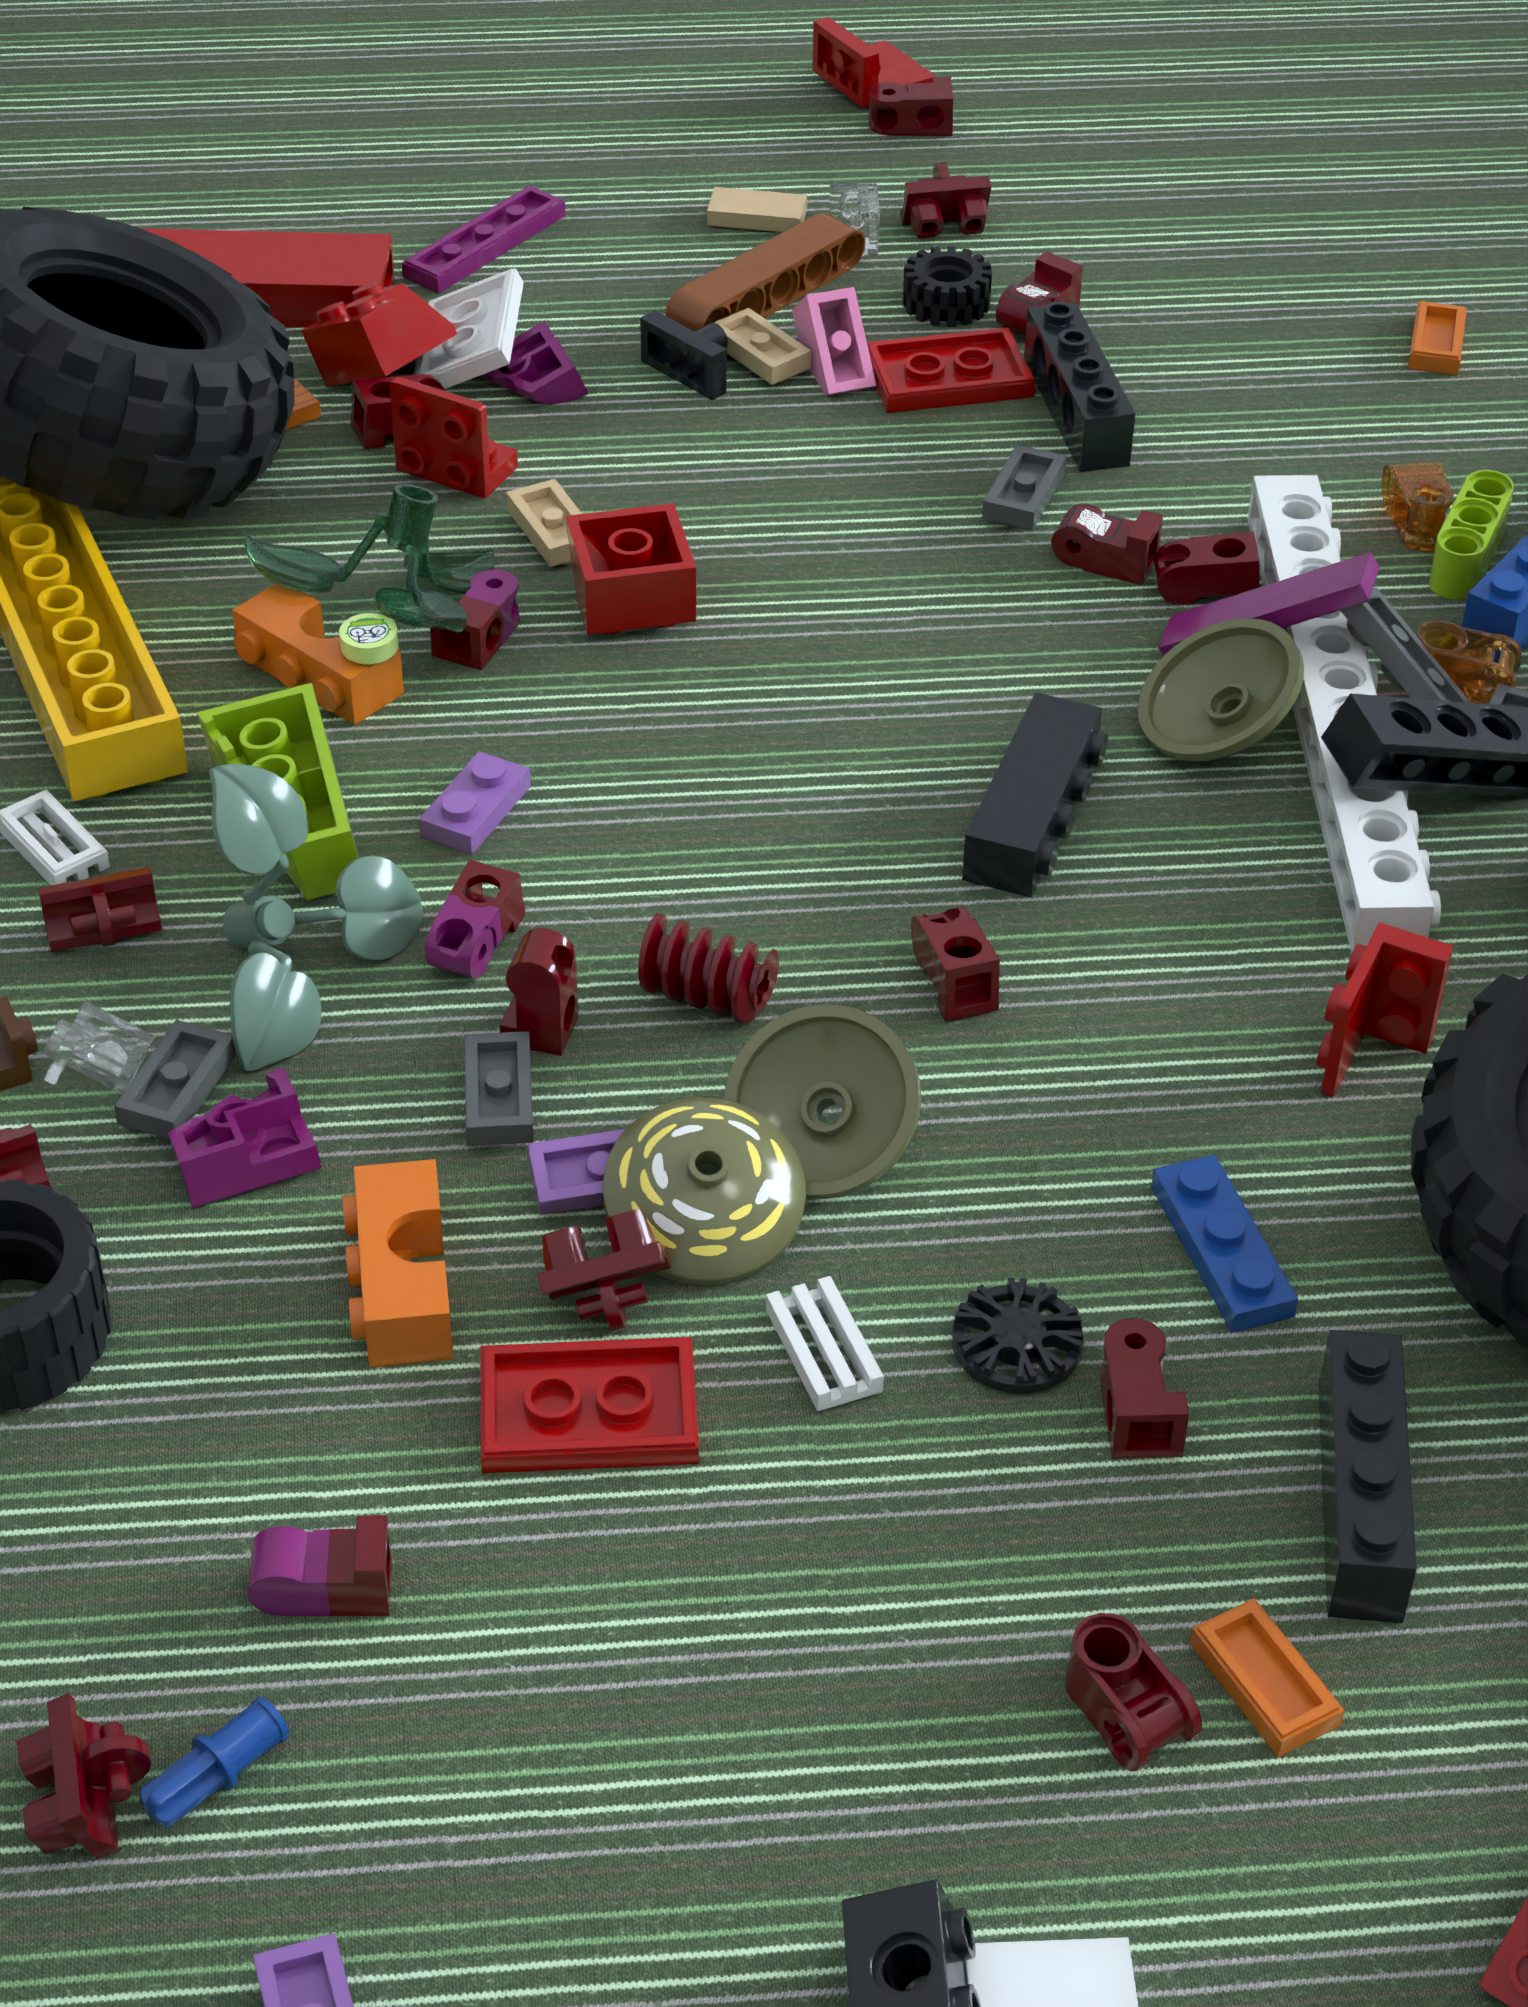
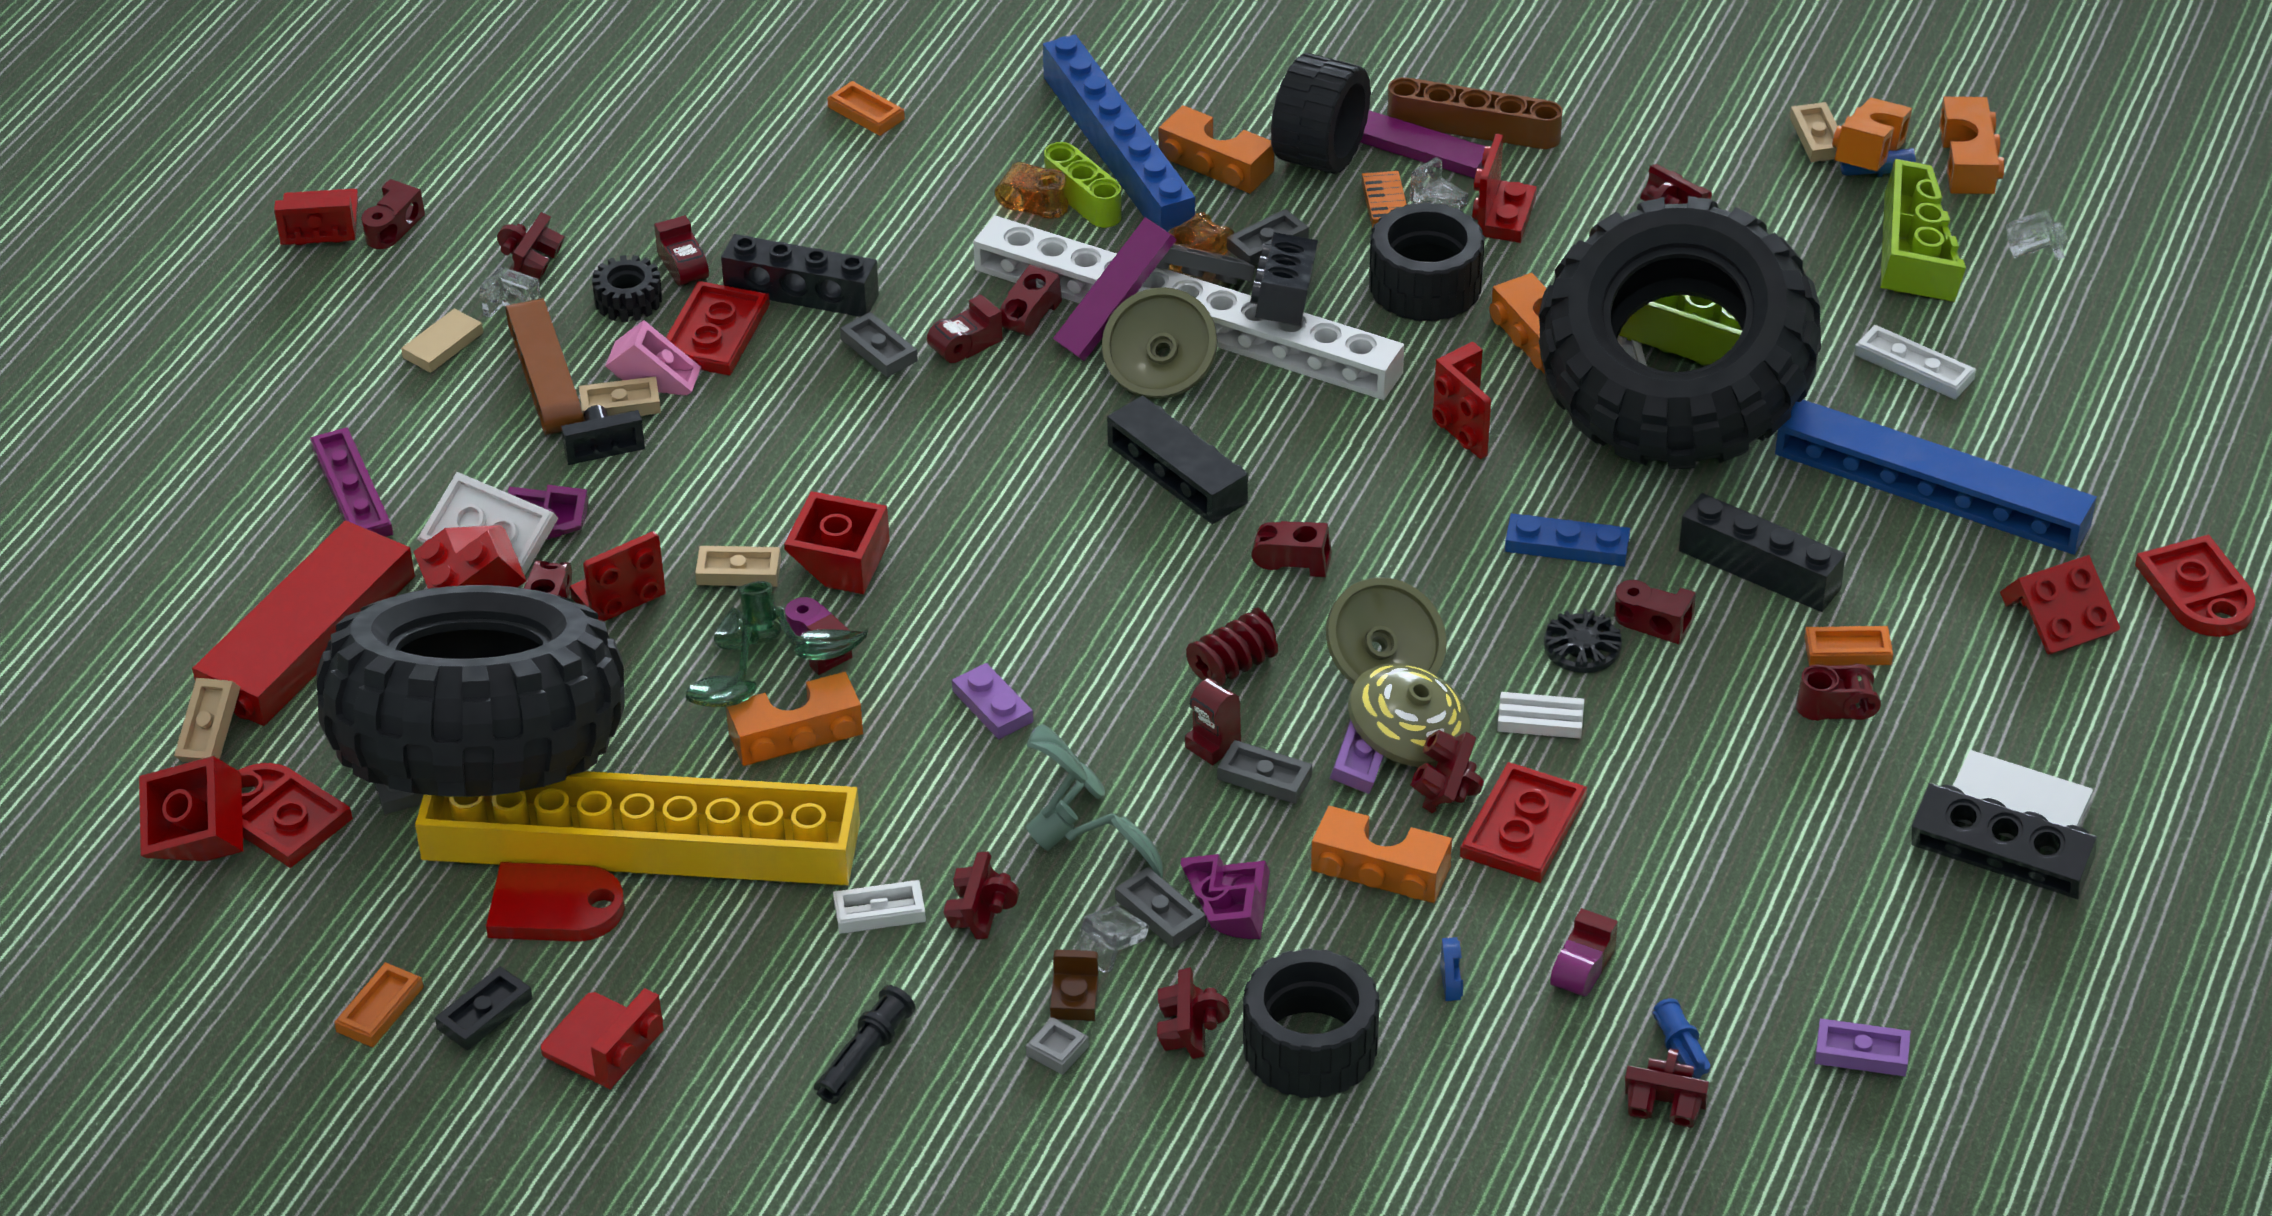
camera: 60 degrees left, 0 degrees up
lime wedge [197,683,359,901] -> none
yellowish green tile [339,613,398,665] -> none
magenta leg [425,859,525,979] -> none
none -> blue tile [1440,937,1463,1001]

